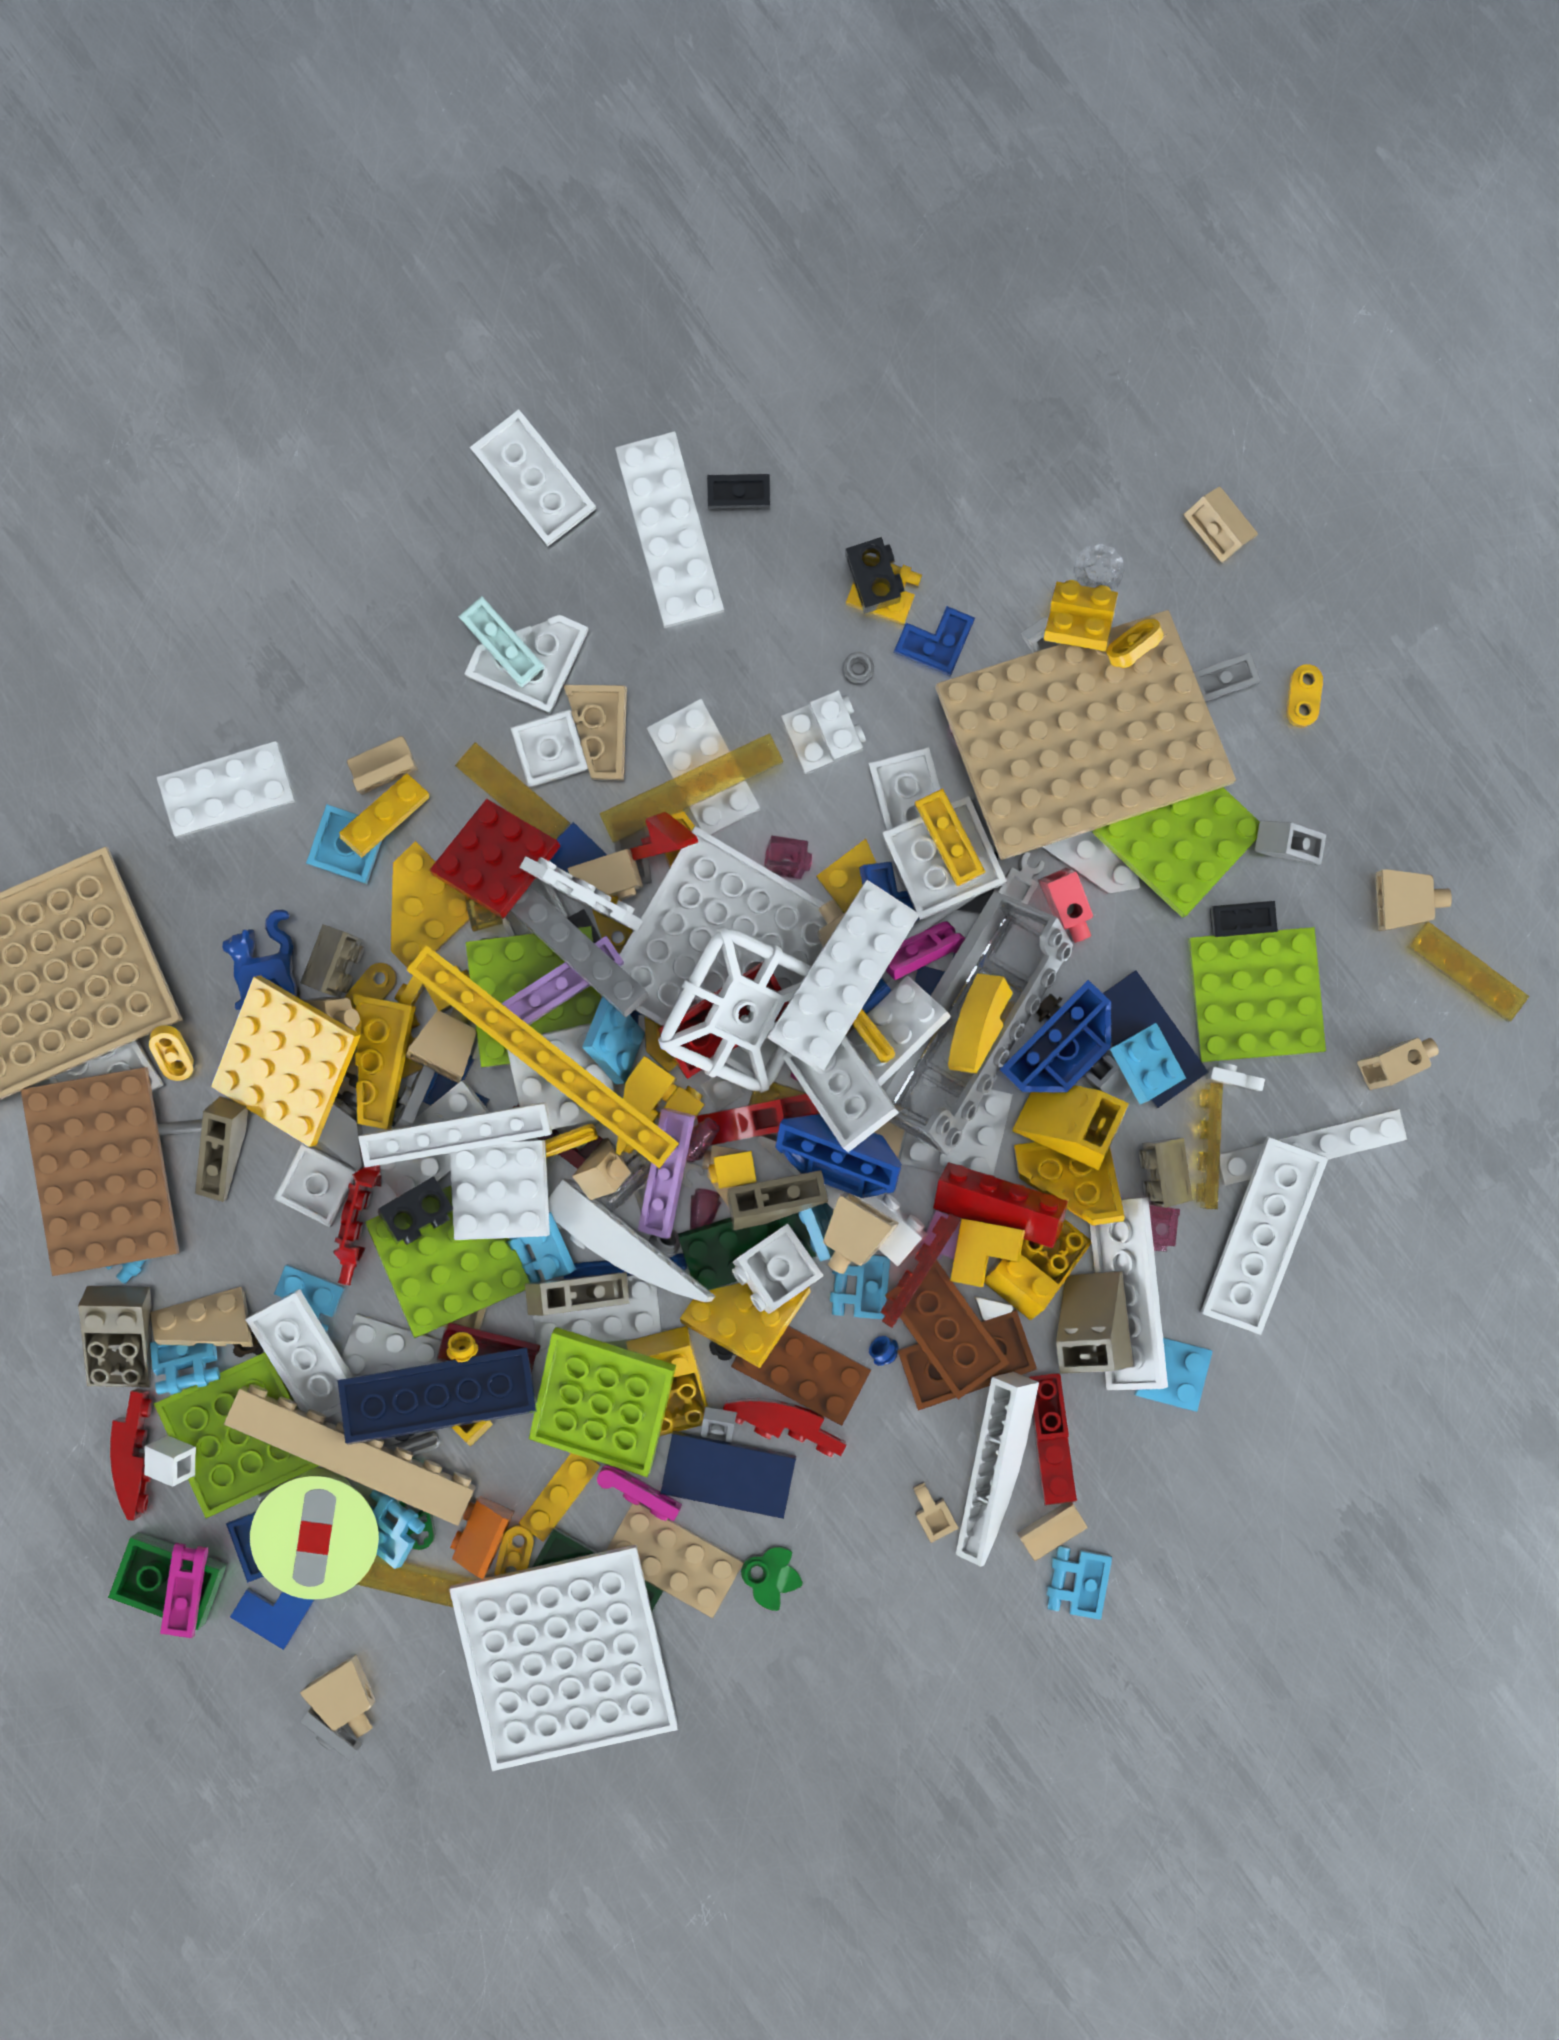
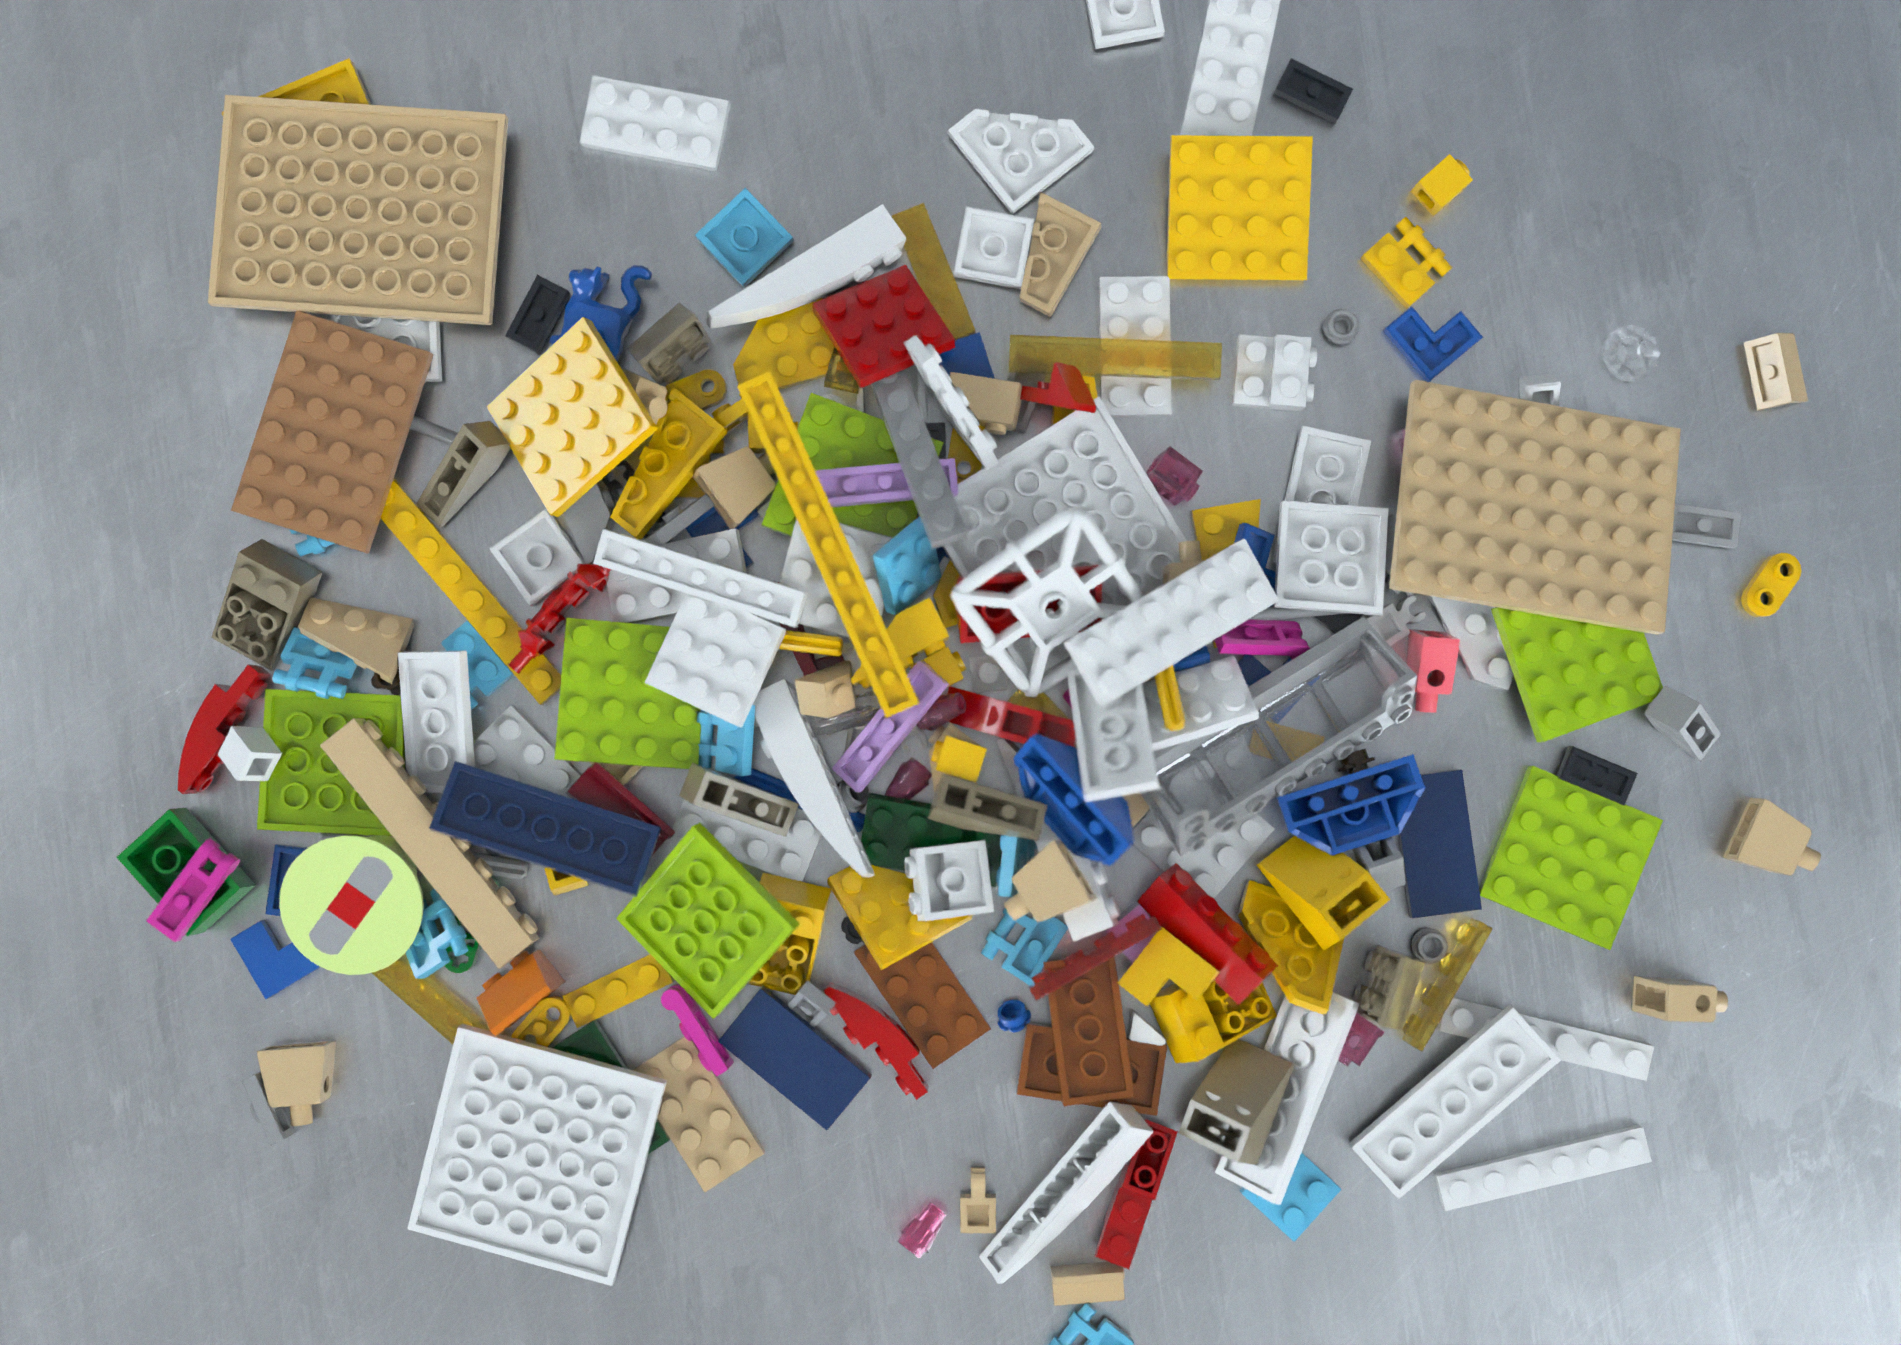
camera: 30 degrees right, 0 degrees up
yellow plate [149,1025,194,1081] -> none
yellow plate [339,773,429,858] -> none
tan panel [347,736,419,795] -> none
black brick [377,1176,453,1245] -> none
yellow plate [447,1332,478,1362] -> none
light aqua tile [458,596,545,688] -> none
green plate [741,1547,803,1611] -> none
black brick [845,537,905,614] -> none
yellow tile [914,788,986,887] -> none
yellow slope [948,973,1013,1073] -> none
yellow plate [1044,580,1118,651] -> none
yellow plate [1106,619,1164,668] -> none
medium azure plate [1110,1023,1186,1105] -> none
white plate [1206,1062,1265,1091] -> none
clear yellow plate [1408,921,1530,1022] -> none
none -> yellow plate [381,478,561,705]
none -> black plate [505,275,571,355]
none -> white slope [706,204,906,329]
none -> clear pink cone [898,1202,947,1259]
none -> yellow plate [1166,135,1313,280]
none -> yellow brick [1410,154,1473,217]
none -> light grey plate [1412,928,1448,964]
none -> white plate [1434,1125,1652,1211]

